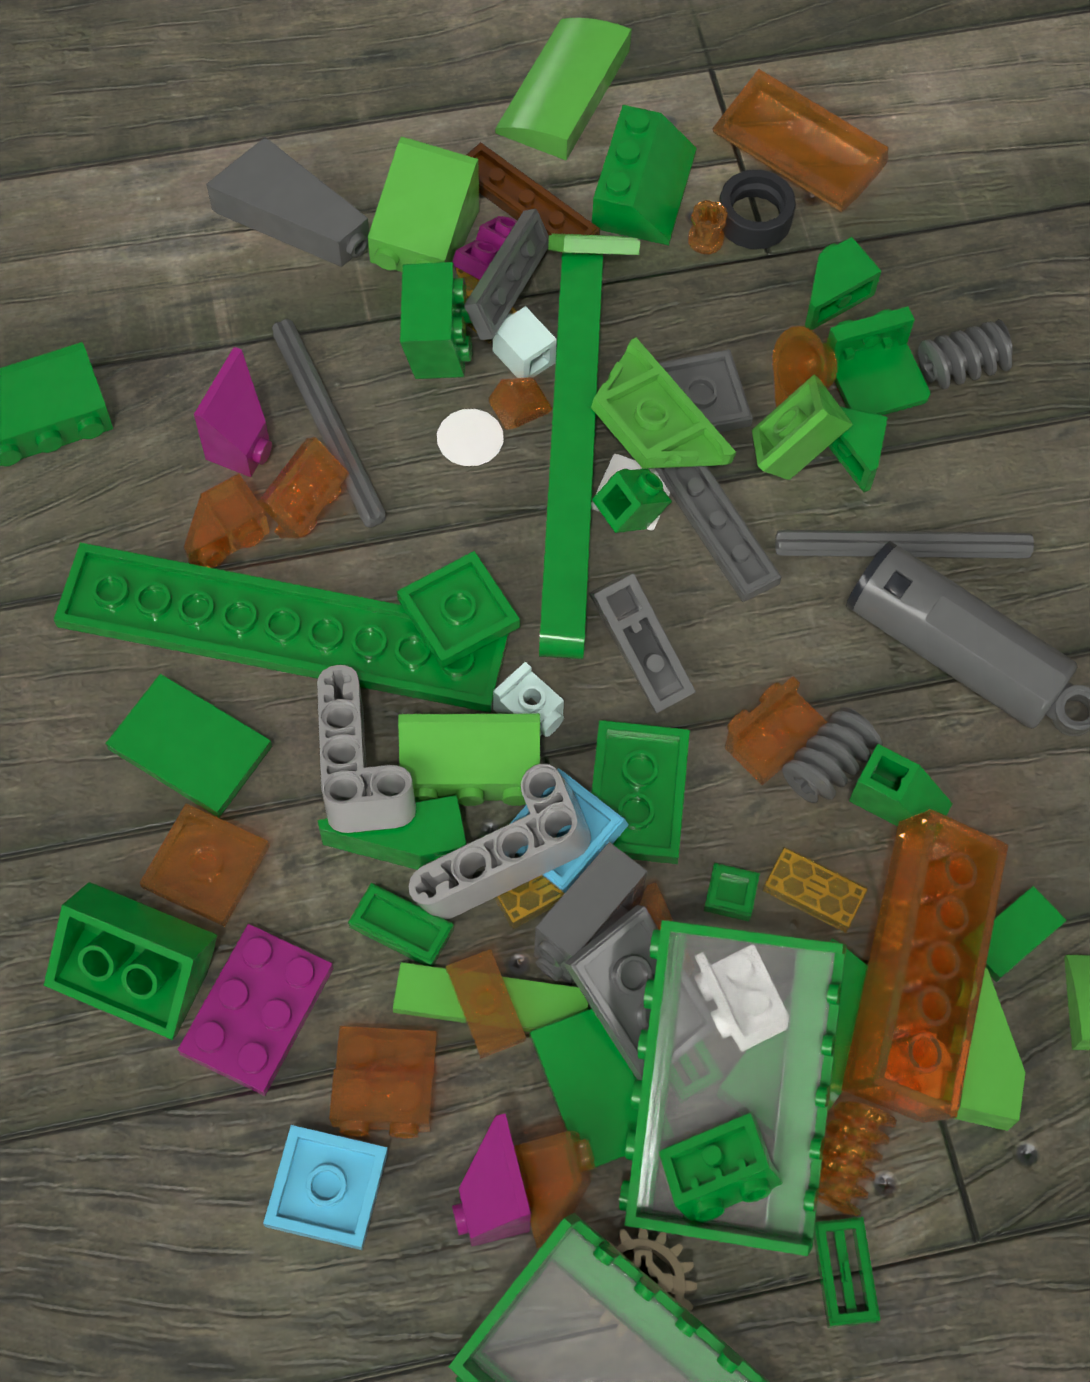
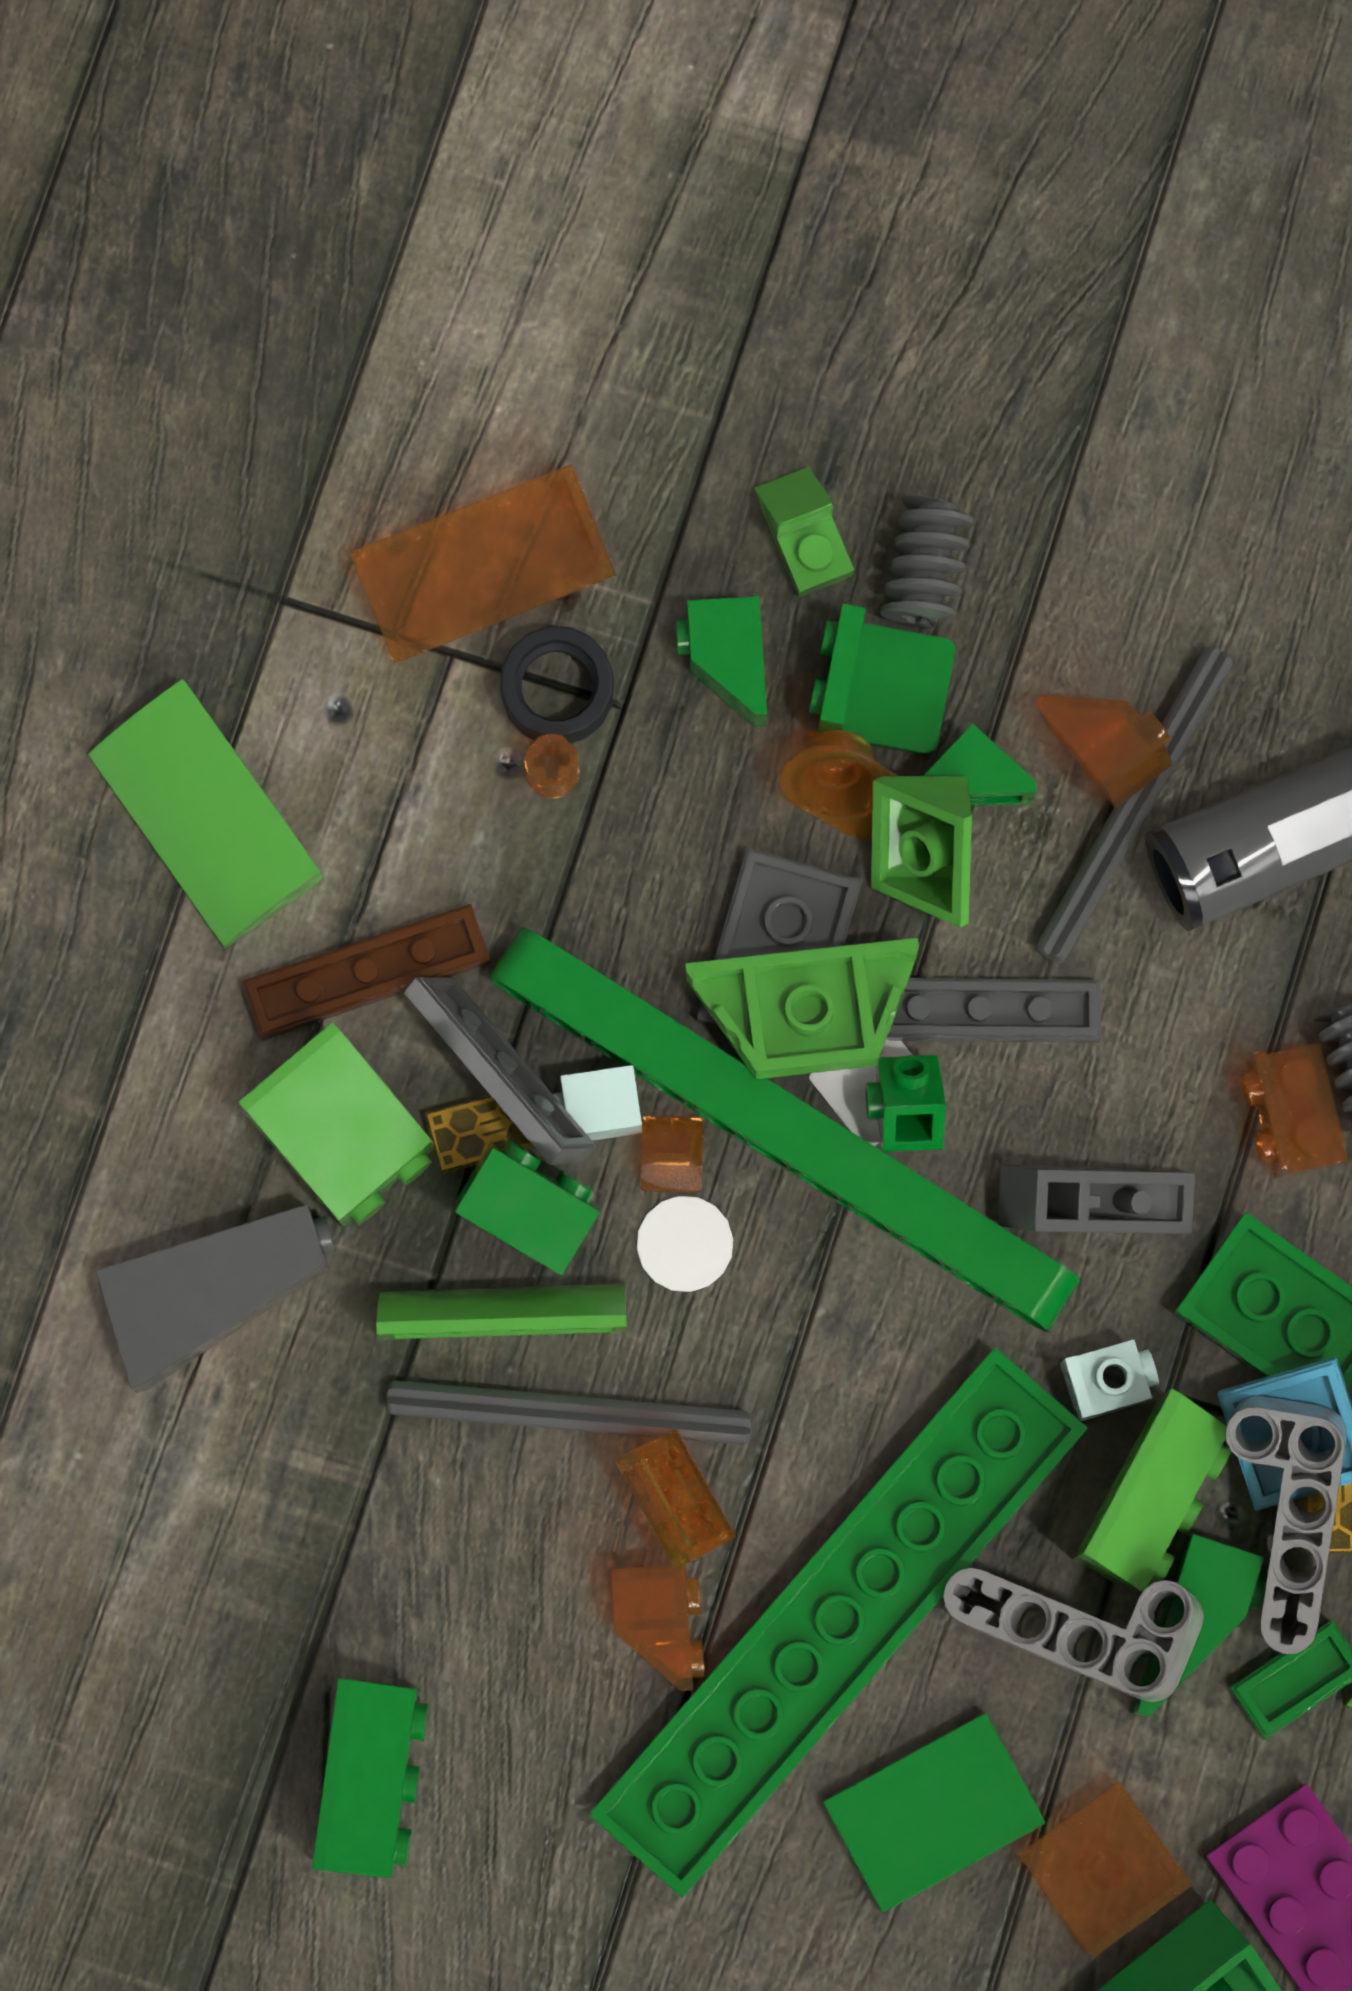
camera: 60 degrees left, 15 degrees up
magenta slope [194,347,272,477] -> none
green plate [397,551,520,669] -> none
magenta slope [452,216,517,280] -> none
bright green tile [548,233,640,255] -> none
green slope [592,105,697,246] -> none
none -> bright green slope [376,1284,627,1340]
none -> bright green slope [754,466,855,598]
none -> clear orange slope [1034,695,1173,808]

